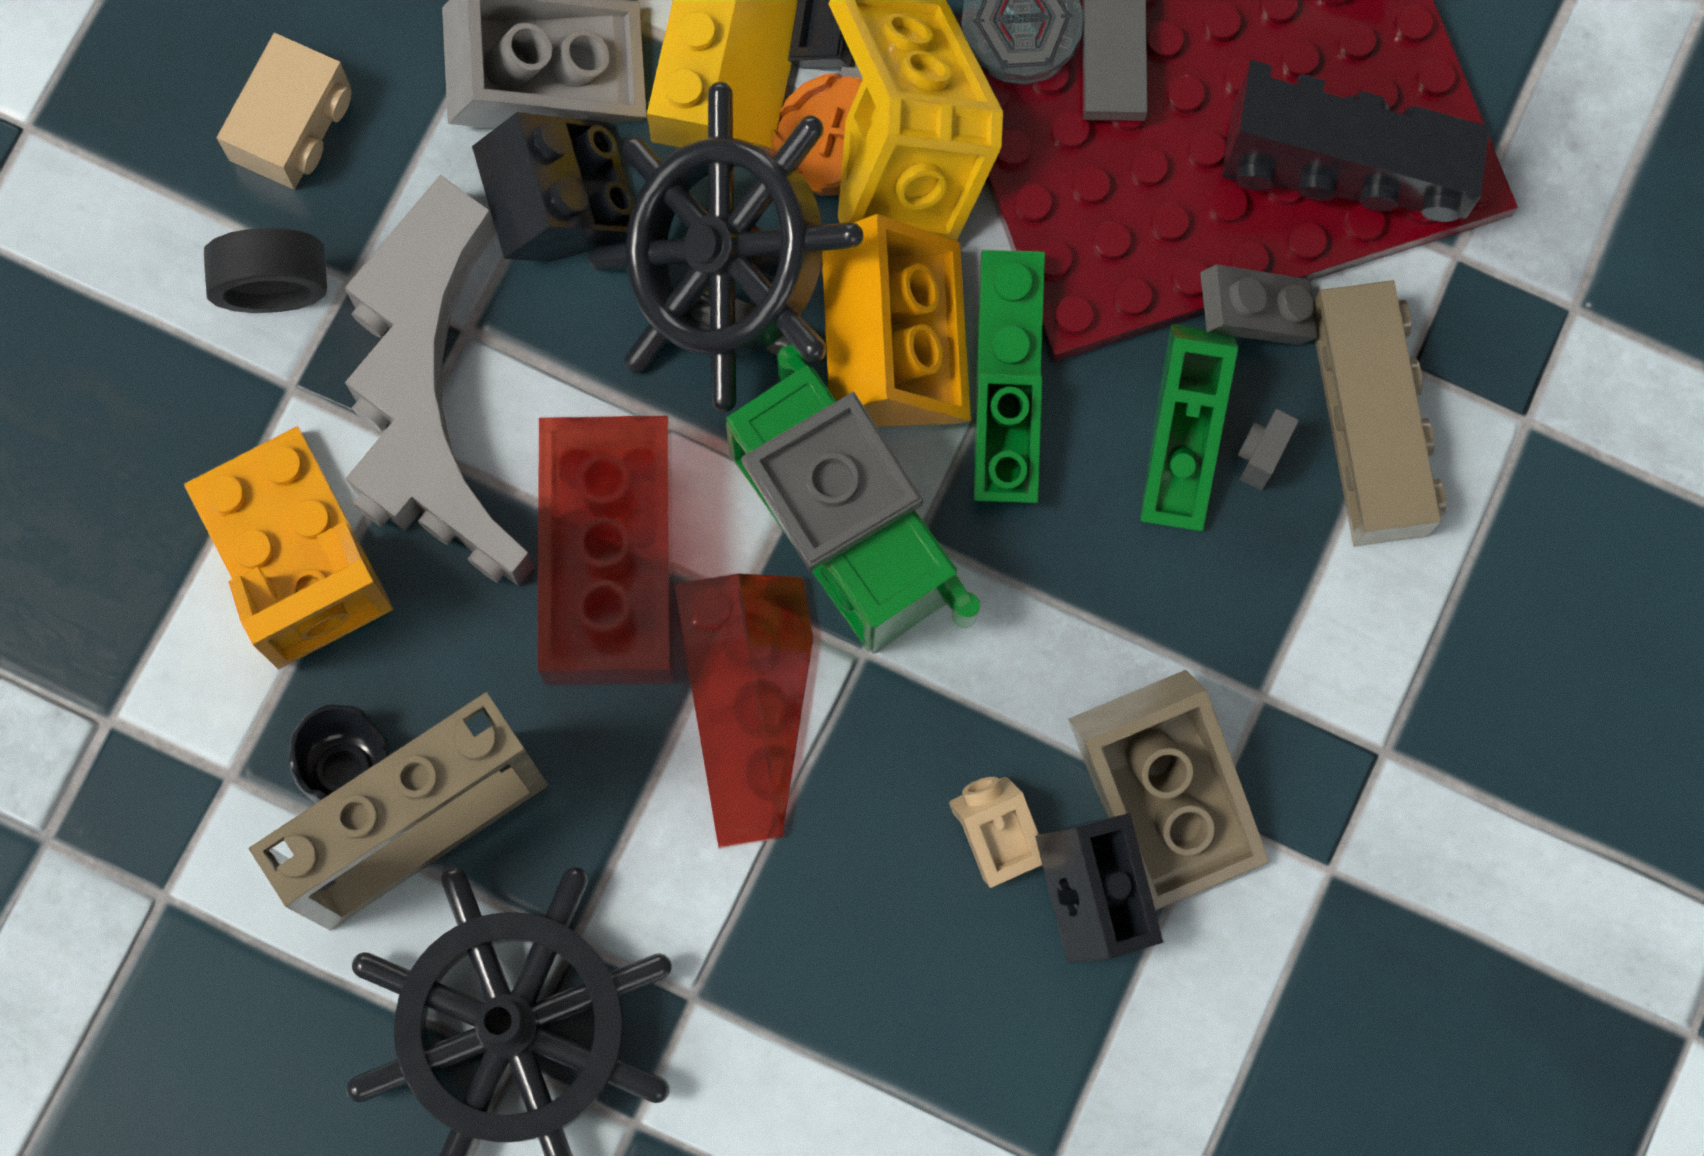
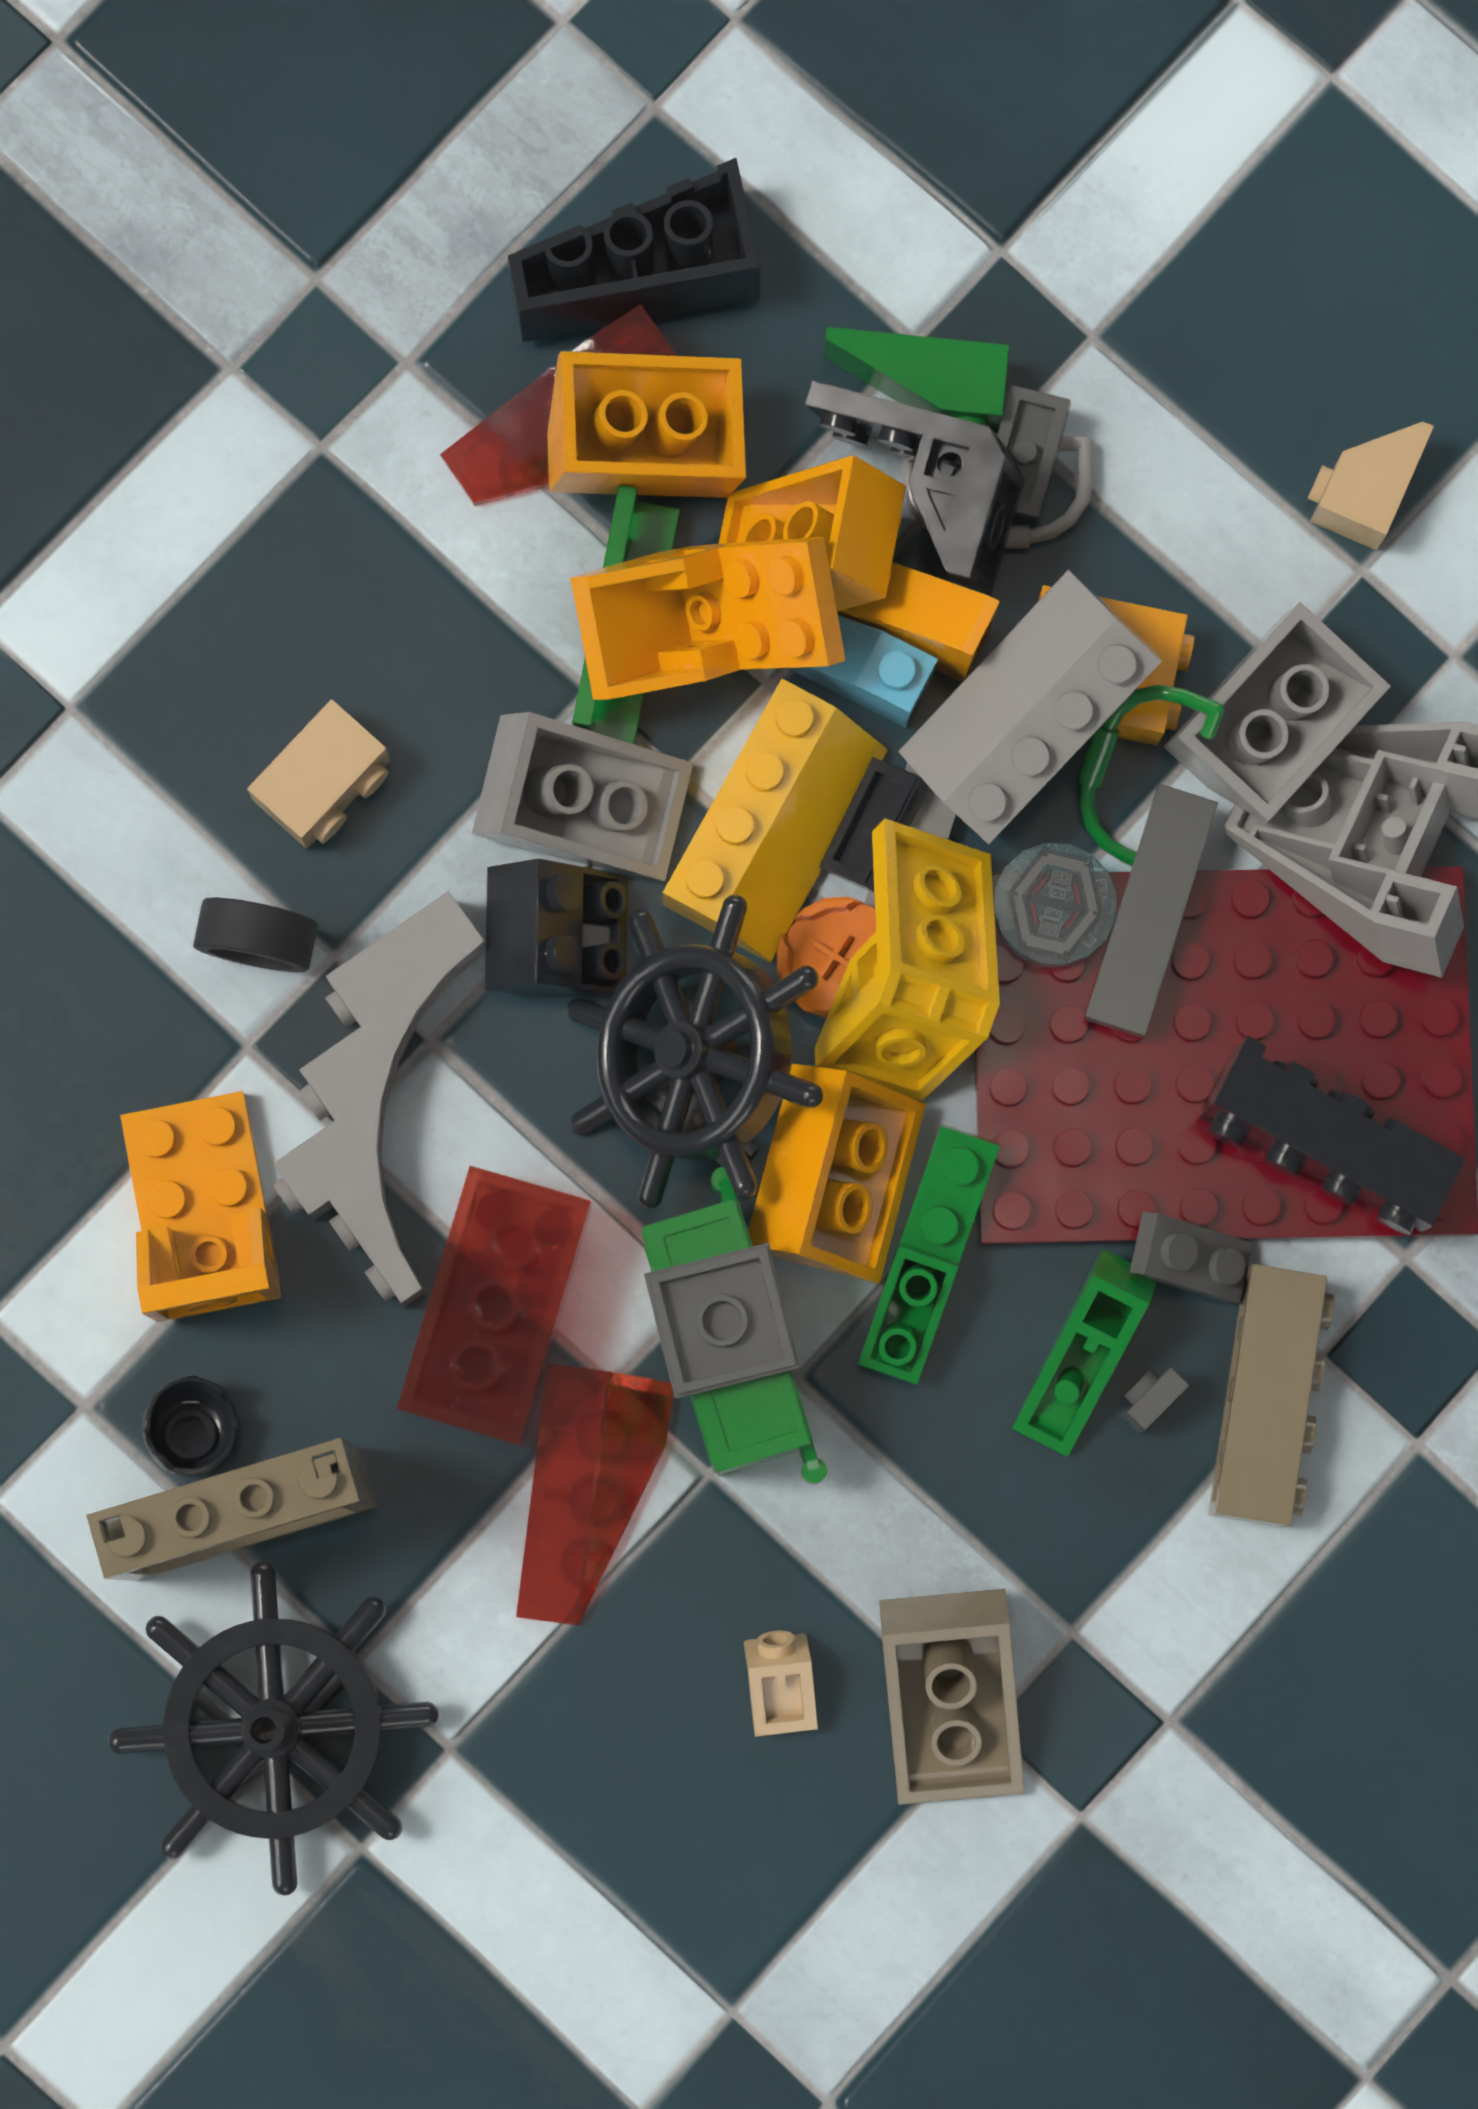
camera: 15 degrees right, 5 degrees up
black brick [1035,813,1164,964] -> none

